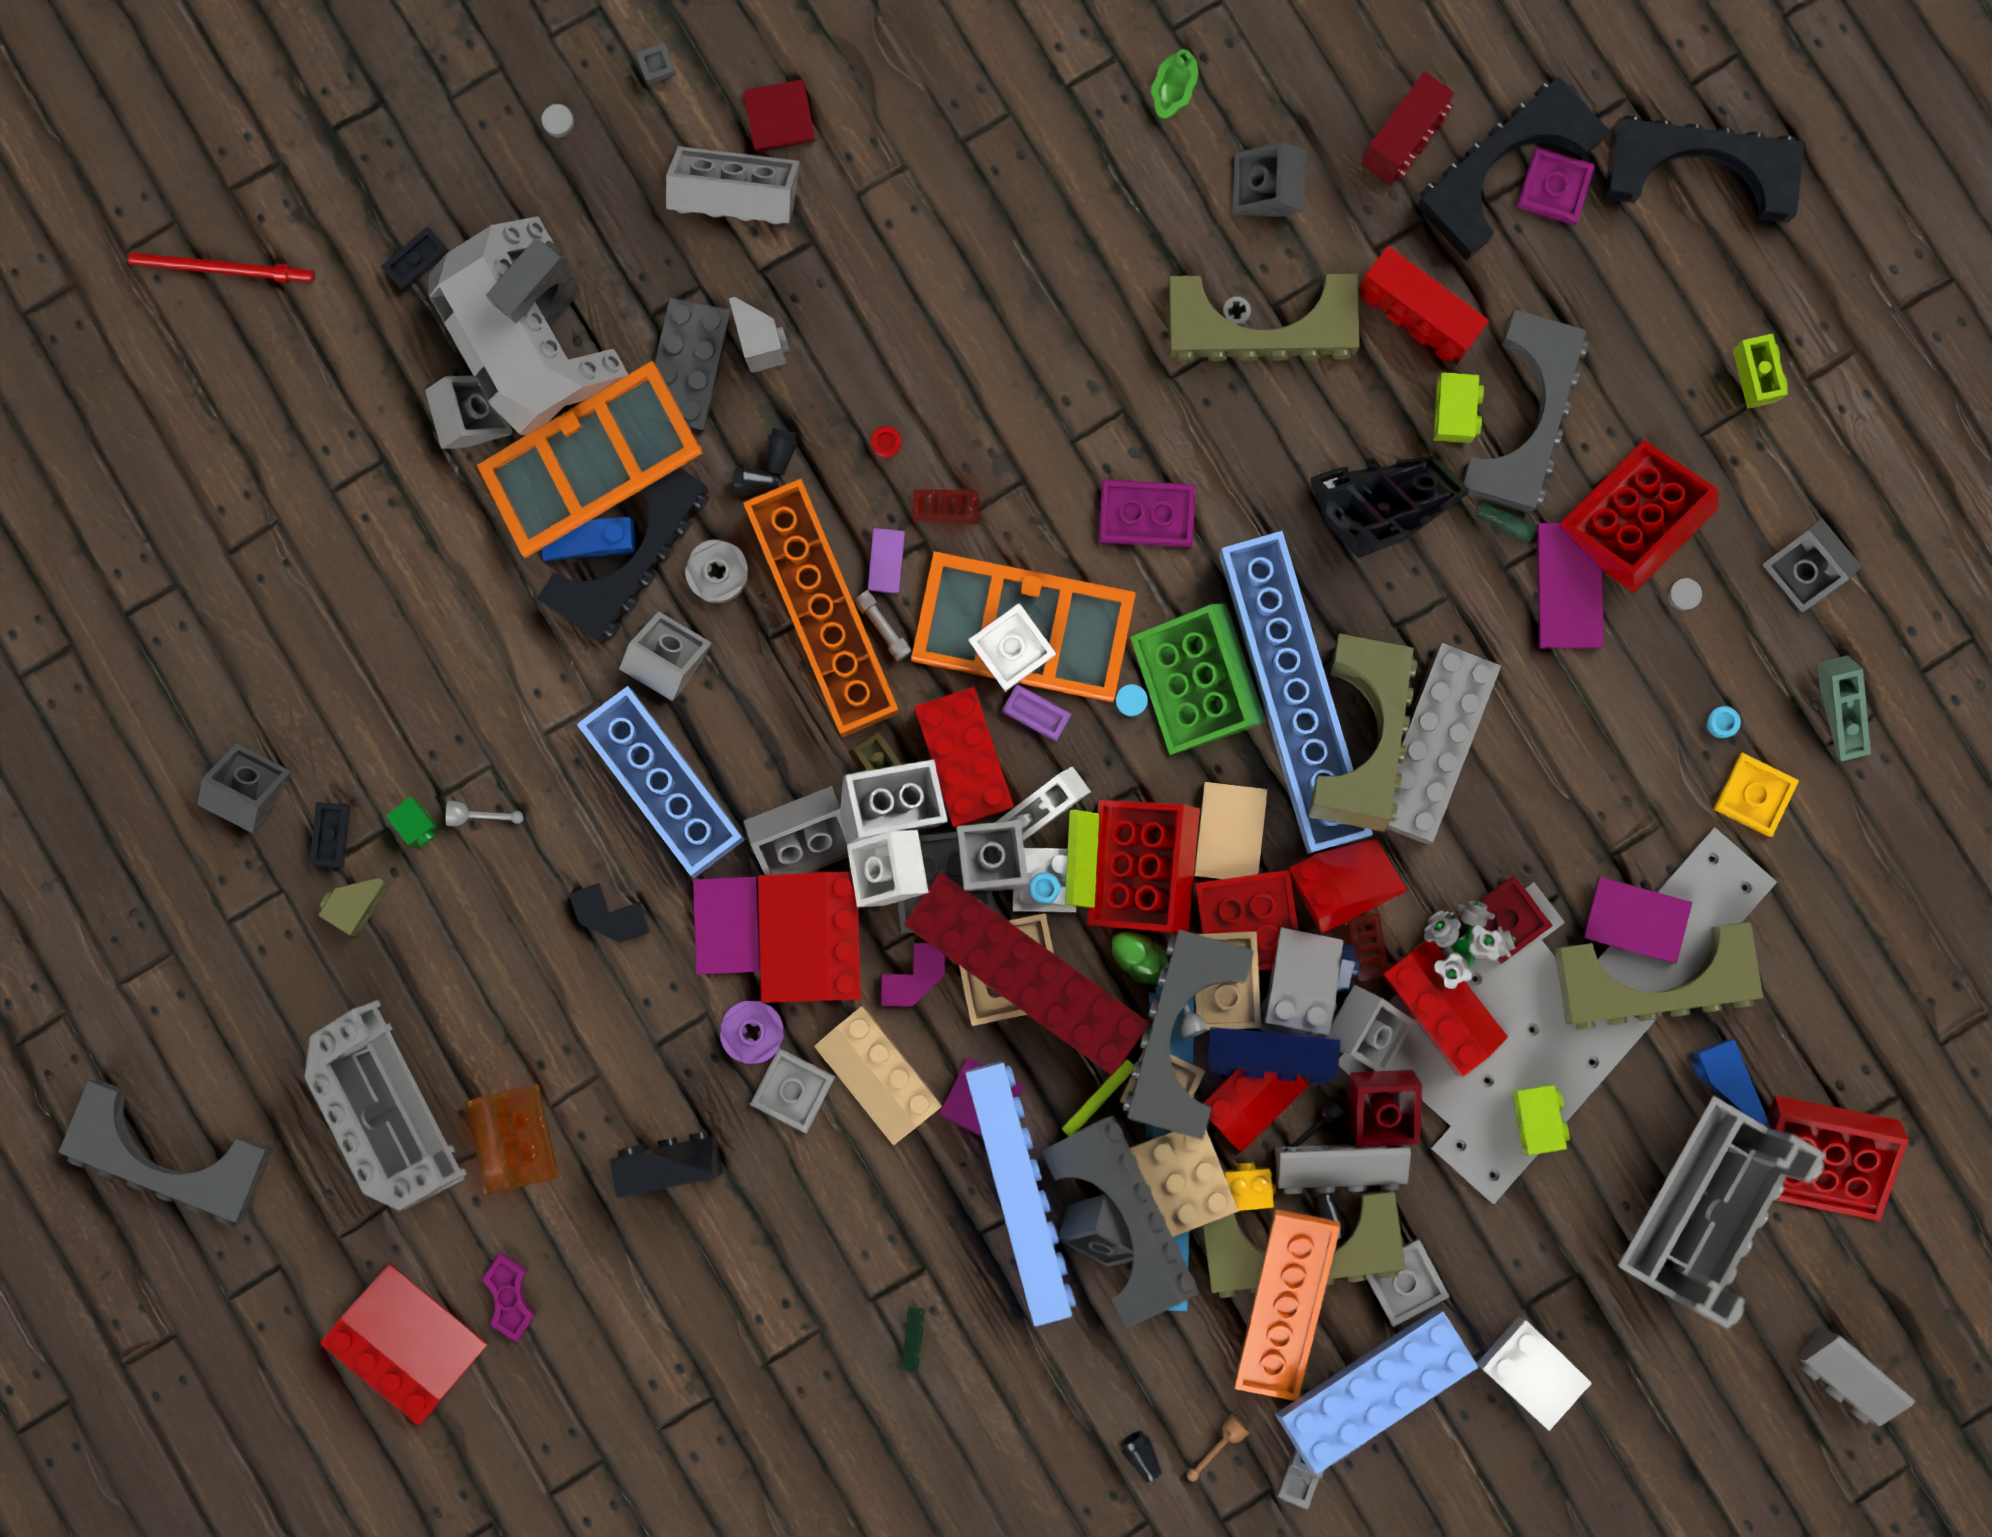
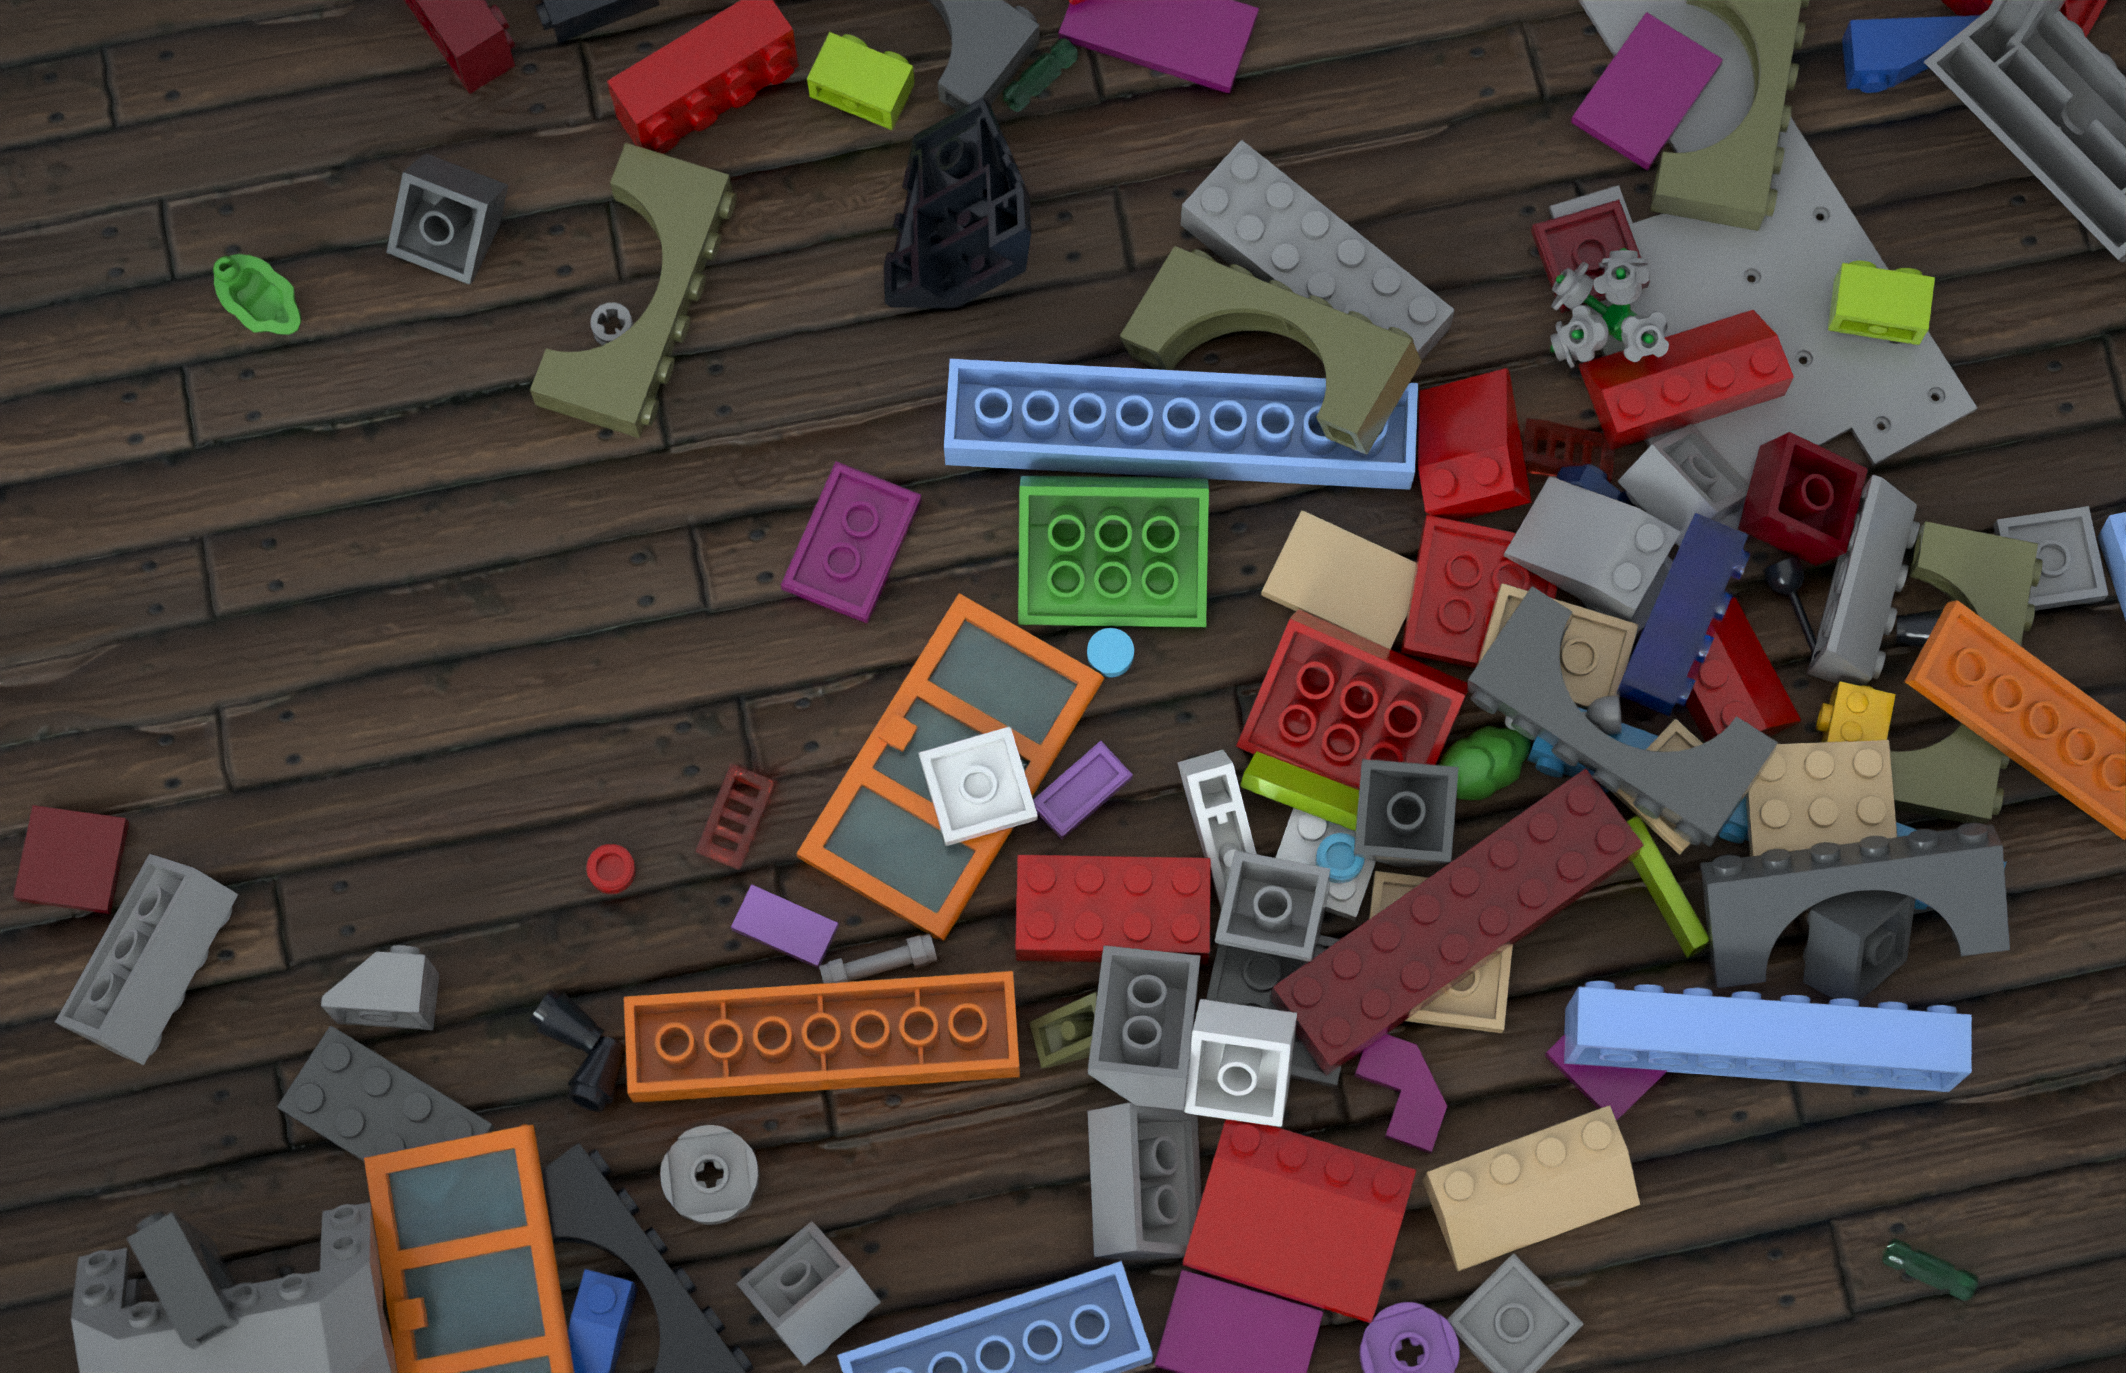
camera: 75 degrees left, 10 degrees down
none -> dark grey slope [1354,759,1459,868]

